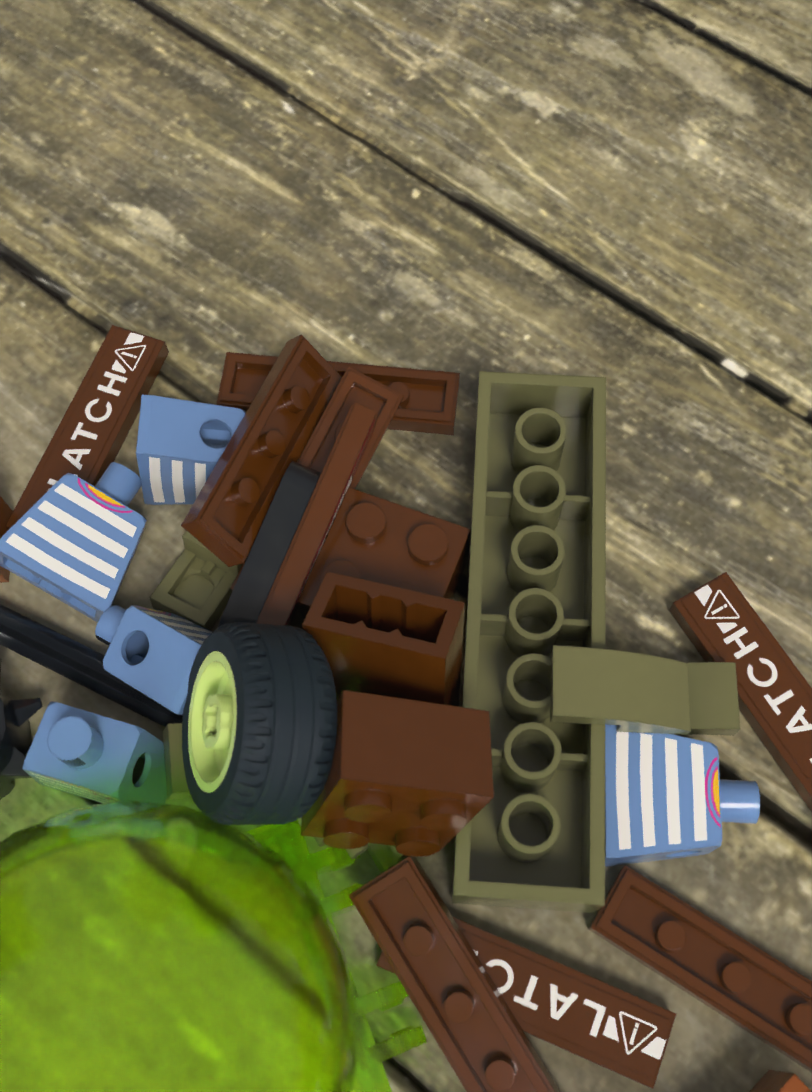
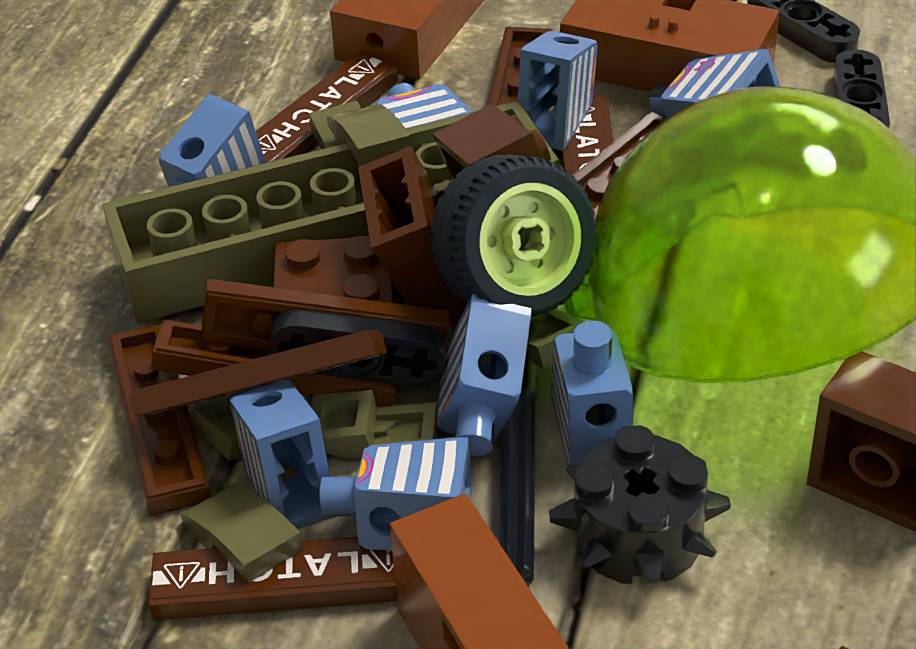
camera: 115 degrees left, 25 degrees down
none -> medium blue torso [159,94,266,187]
none -> olive slope [181,483,304,583]
none -> medium blue torso [517,31,598,151]

